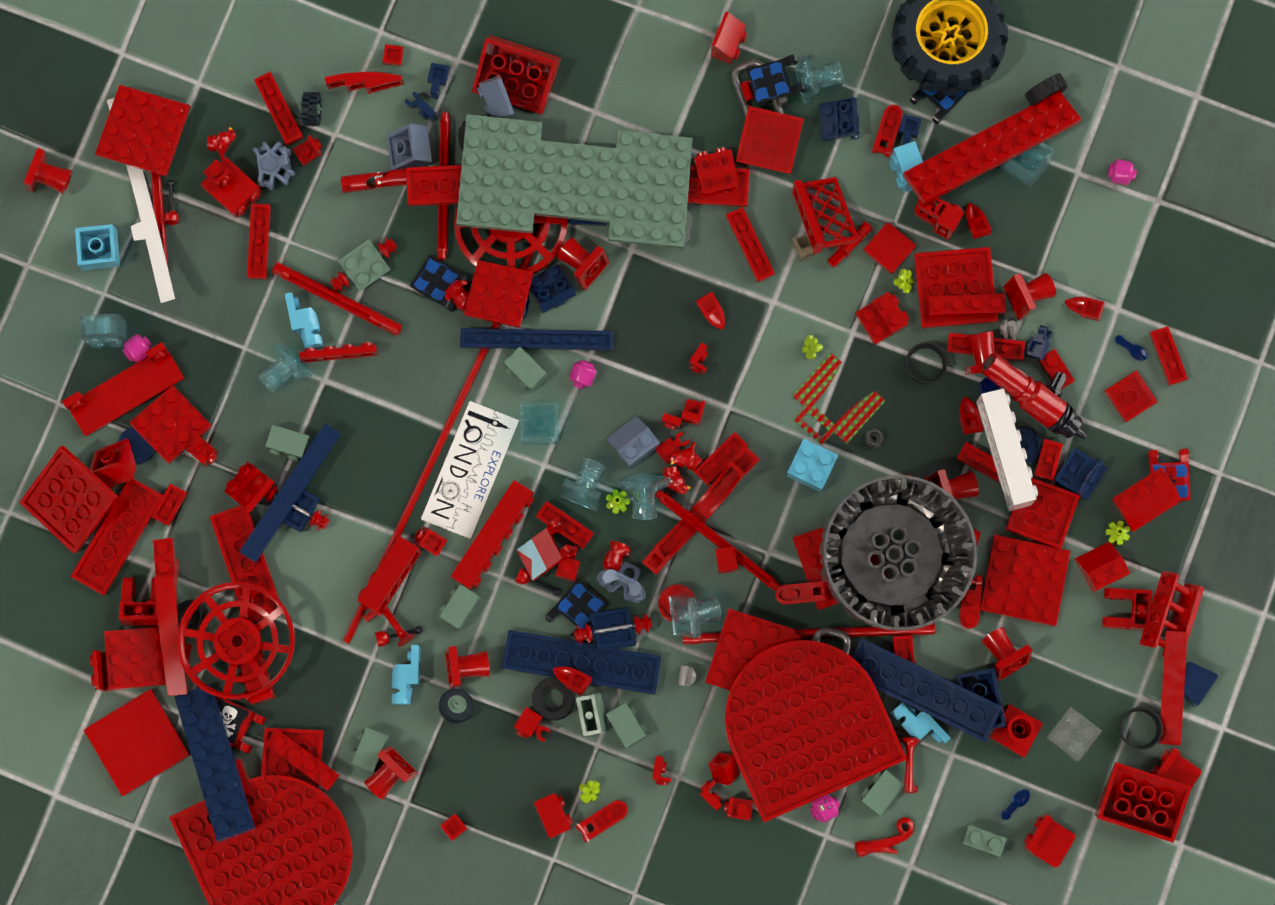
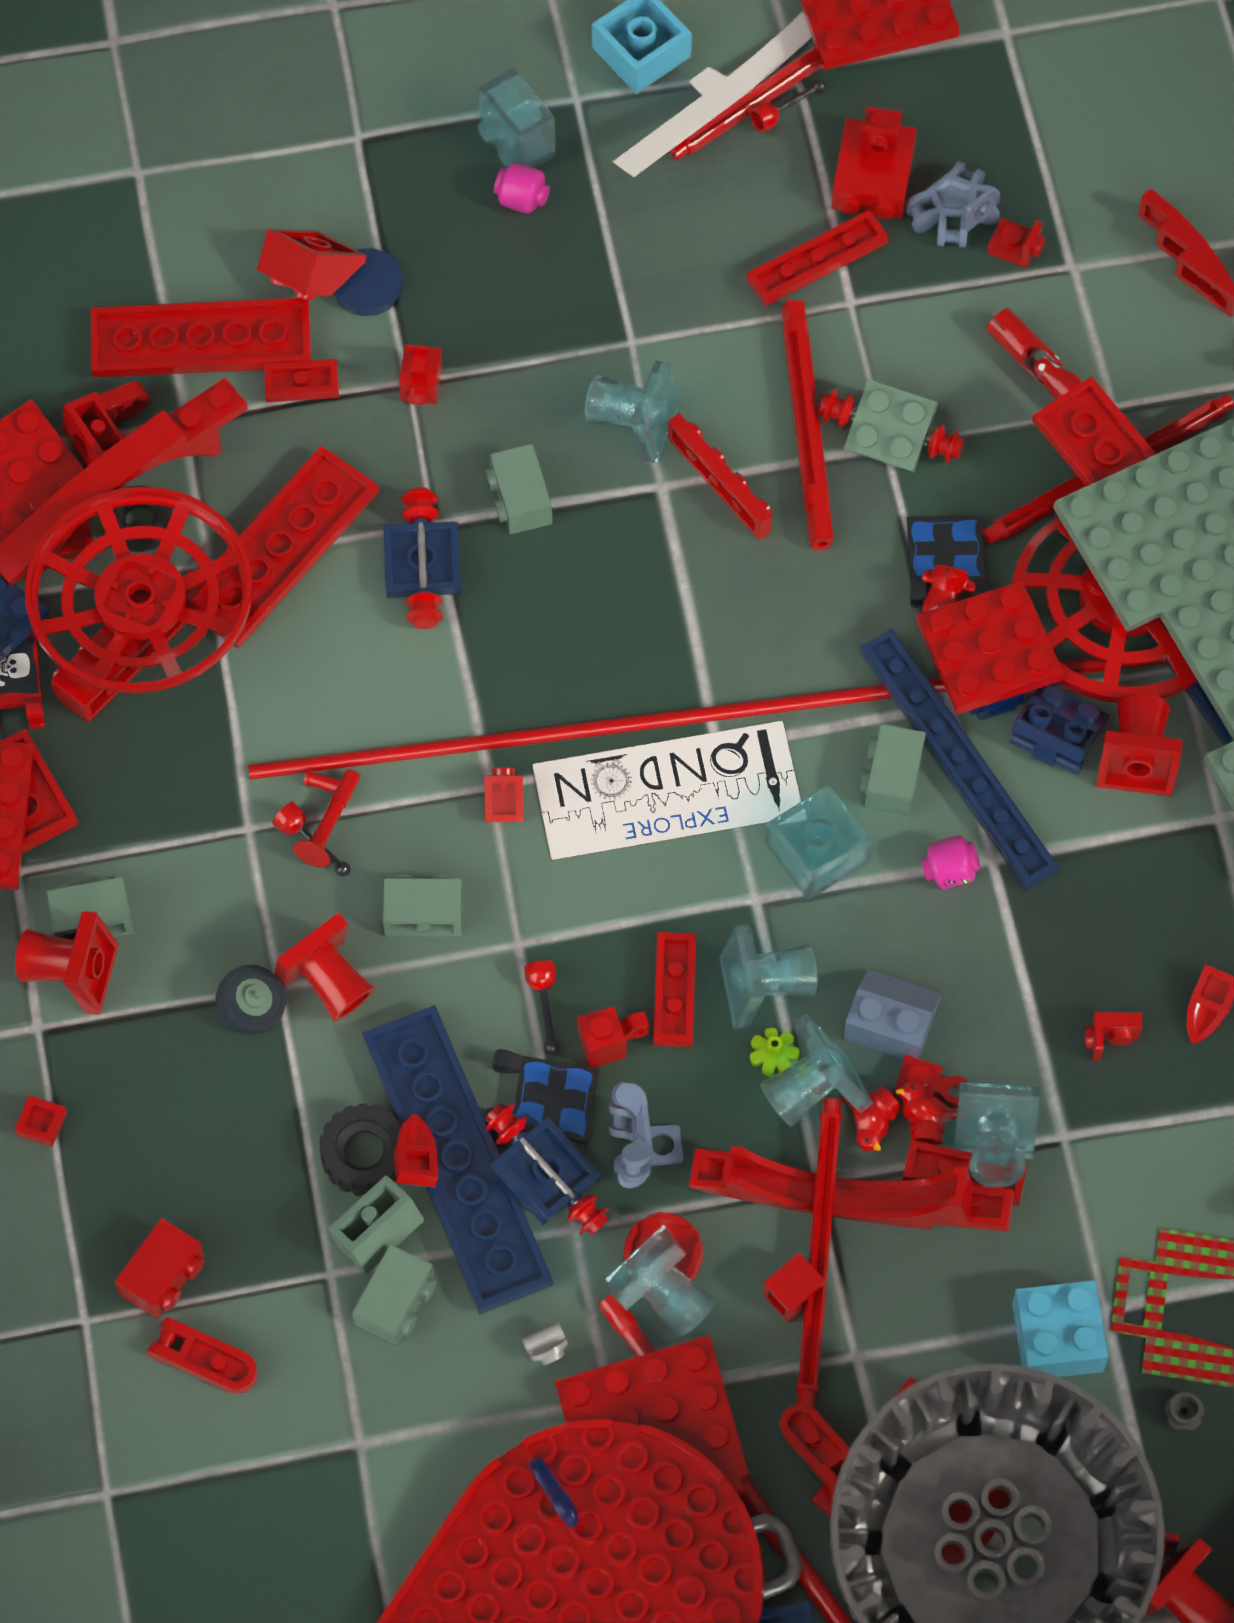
camera: 55 degrees right, 15 degrees down
red plate [19,445,119,554] -> none
red bracket [62,342,184,437] -> none
red plate [129,385,212,465] -> none
red animal [207,127,236,161] -> none
red plate [224,461,275,512] -> none
dark blue tile [239,423,342,563] -> none
red plate [254,71,304,146] -> none
medium azure plate [285,292,323,349] -> none
black wheel [300,92,323,126] -> none
red brick [357,536,422,617] -> none
sand blue slope [386,124,432,170] -> none
medium azure plate [392,645,421,705] -> none
dark blue plate [404,91,437,122] -> none
red brick [450,480,535,591] -> none
red brick [514,707,551,742] -> none
red flag [517,520,575,581] -> none
lime plant [579,780,600,804] -> none
red animal [603,541,631,572] -> none
red bracket [652,756,672,786] -> none
red plate [661,413,682,430] -> none
red panel [681,399,706,426] -> none
red bracket [699,780,722,811] -> none
red panel [708,752,740,786] -> none
red bracket [724,797,753,821] -> none
none -> clear blue piece [529,1458,579,1528]
none -> clear light blue plant [954,1082,1040,1188]

